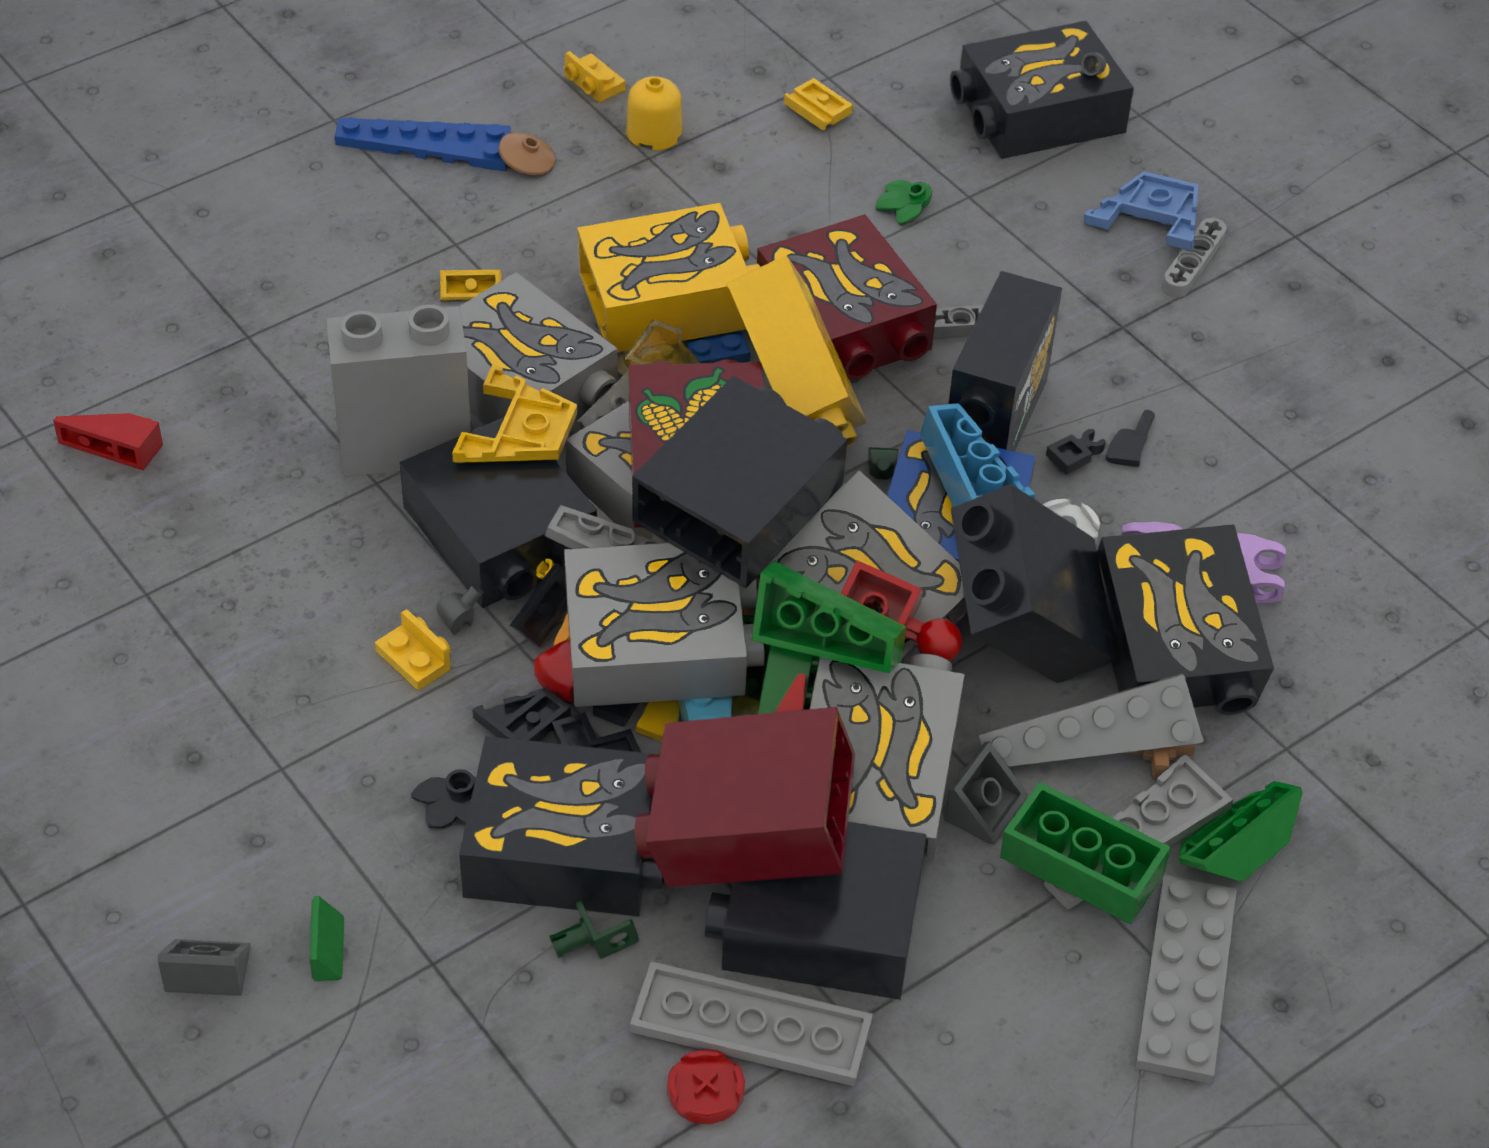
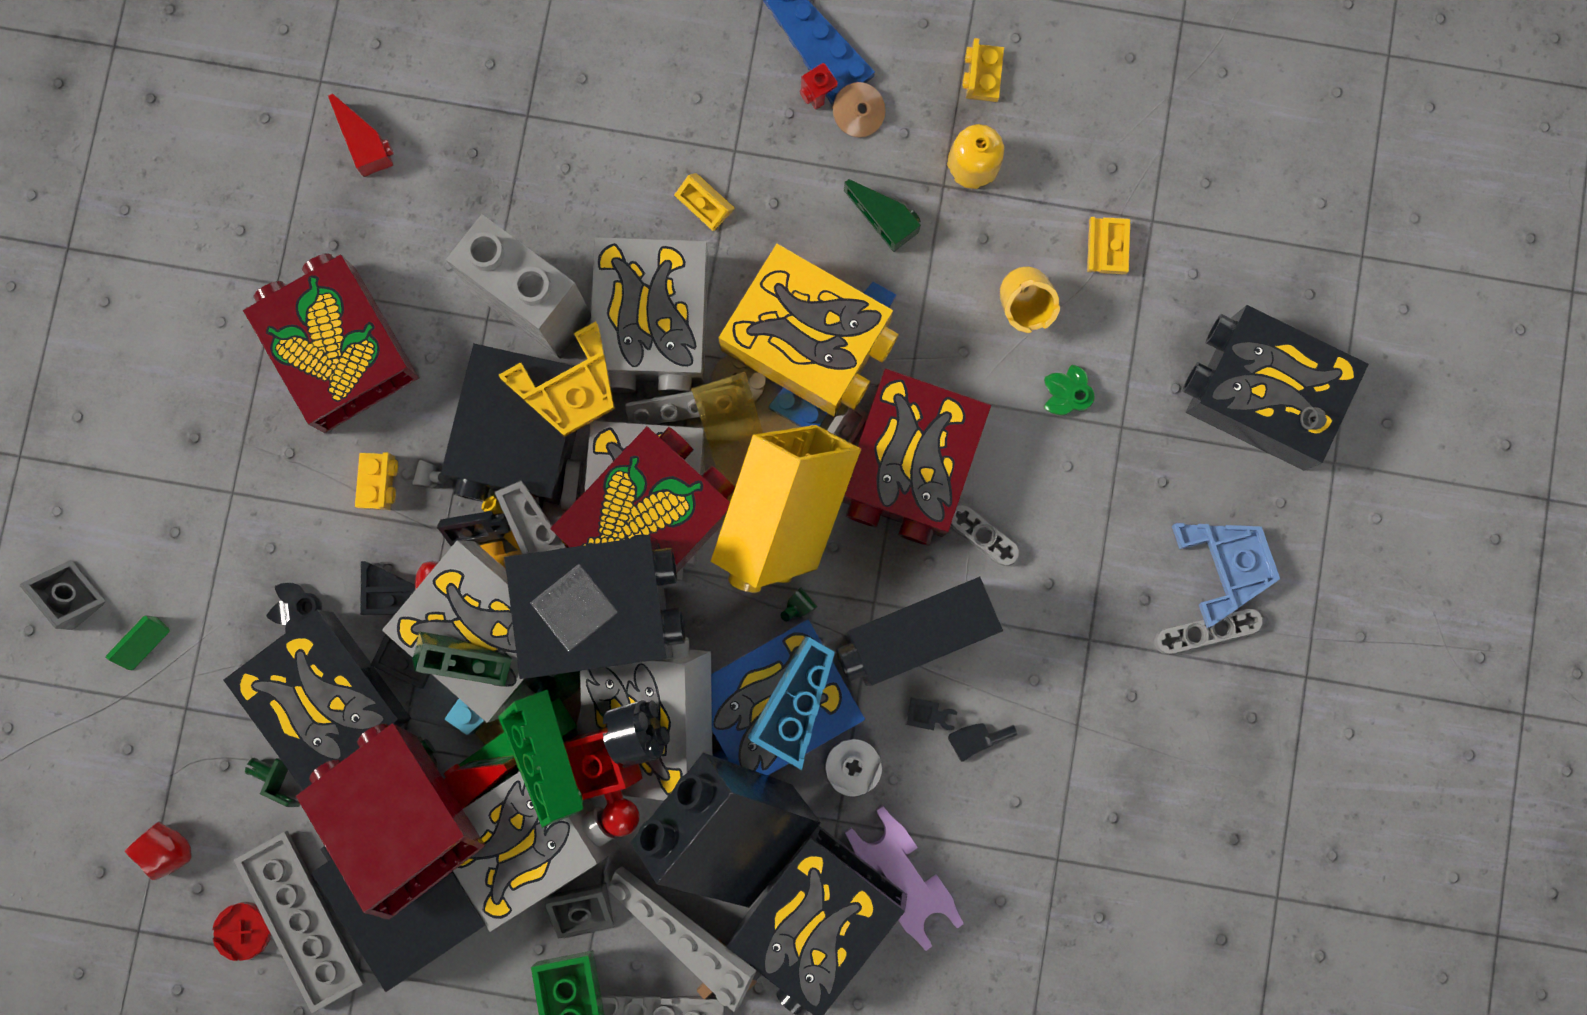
camera: 45 degrees right, 35 degrees up
none -> red piece [125,821,192,881]
none -> dark red brick [243,253,419,433]
none -> dark green slope [413,631,512,686]
none -> clear tile [530,564,618,652]
none -> black brick [603,700,670,768]
none -> red bracket [800,63,838,110]
none -> dark green slope [844,179,921,252]
none -> yellow cylinder [1000,266,1060,333]

